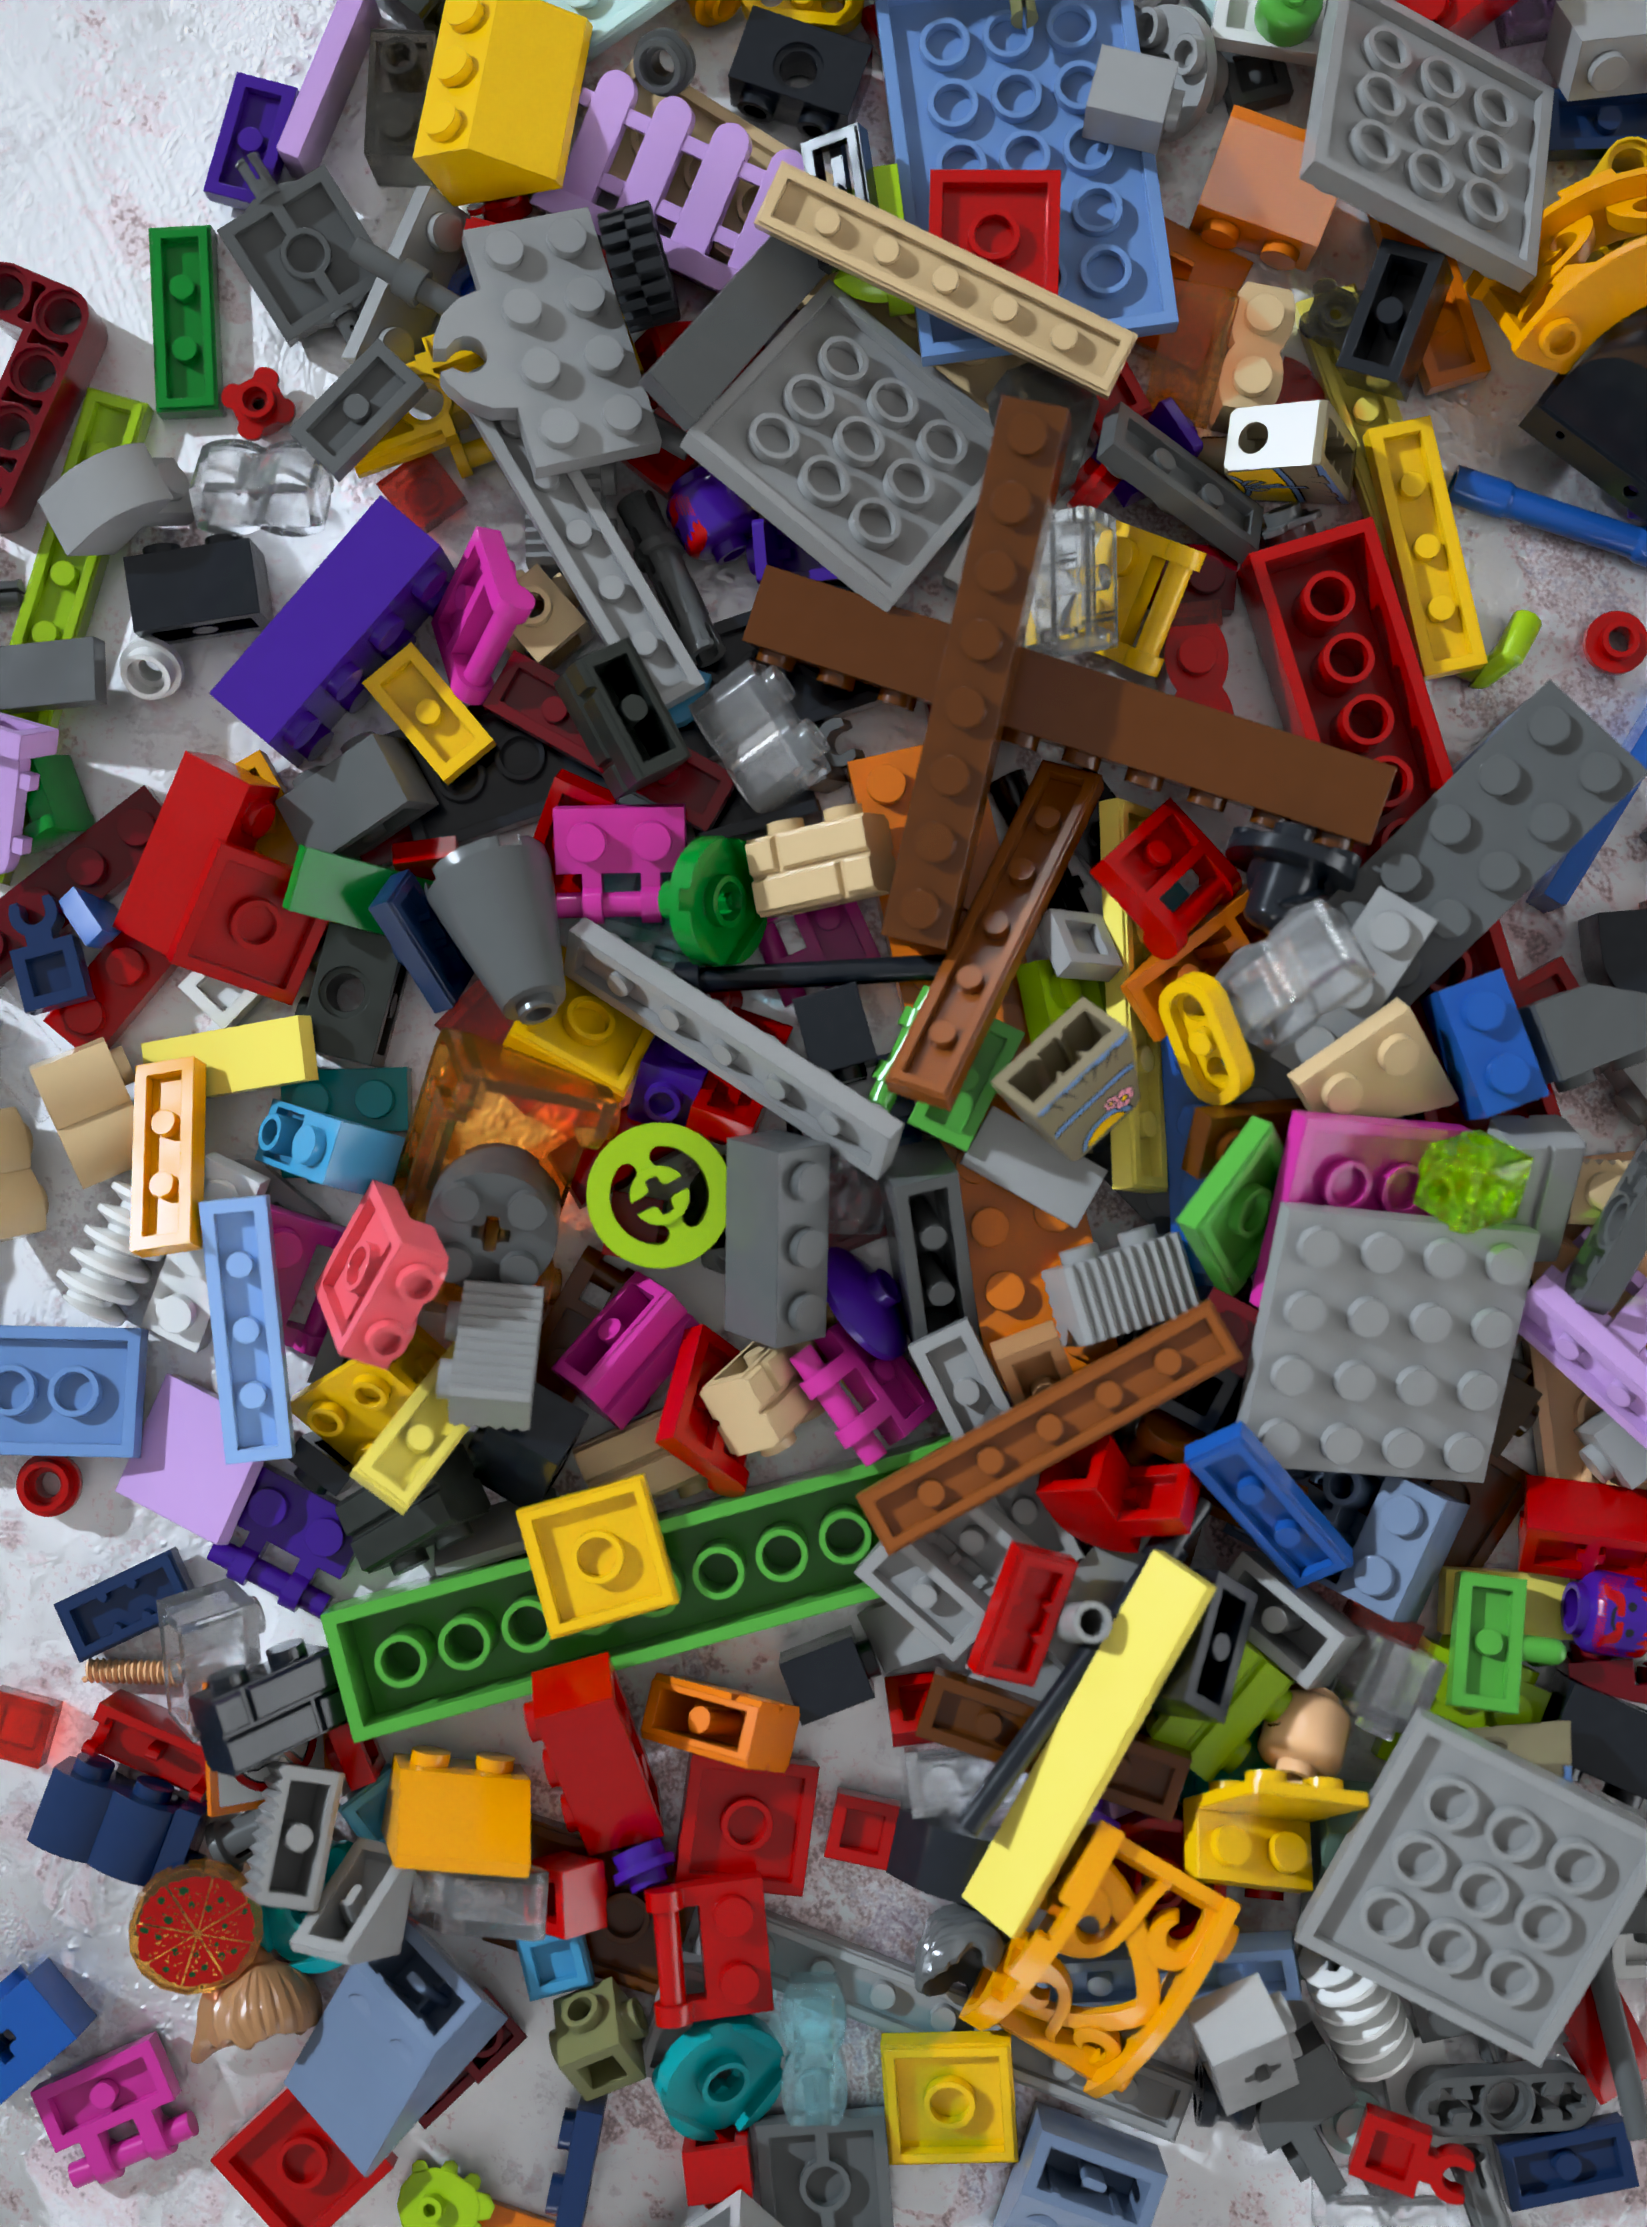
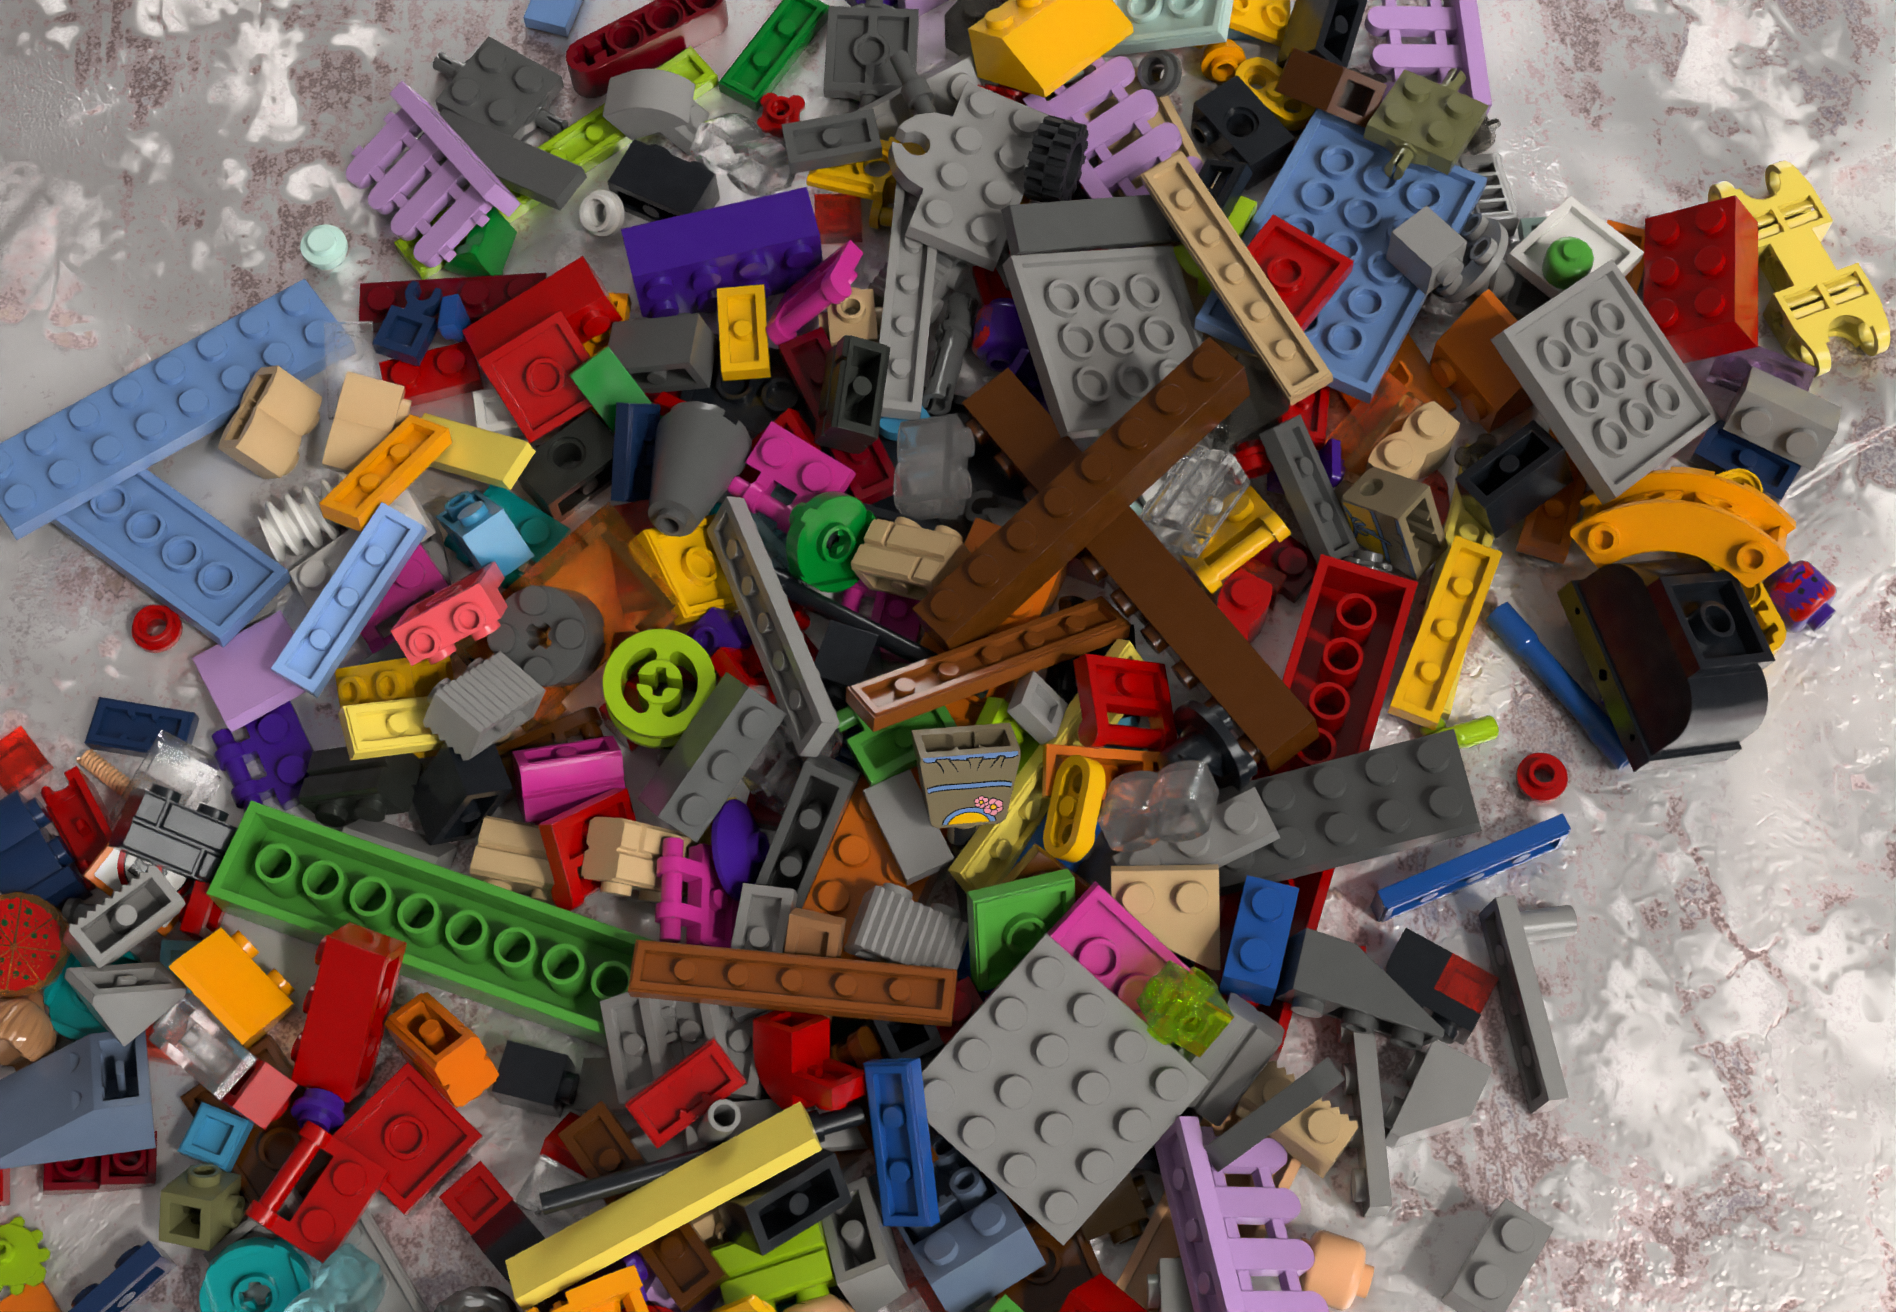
camera: 30 degrees right, 20 degrees down
black plate [287,1431,356,1497] -> none
yellow tile [515,1472,680,1640] -> none

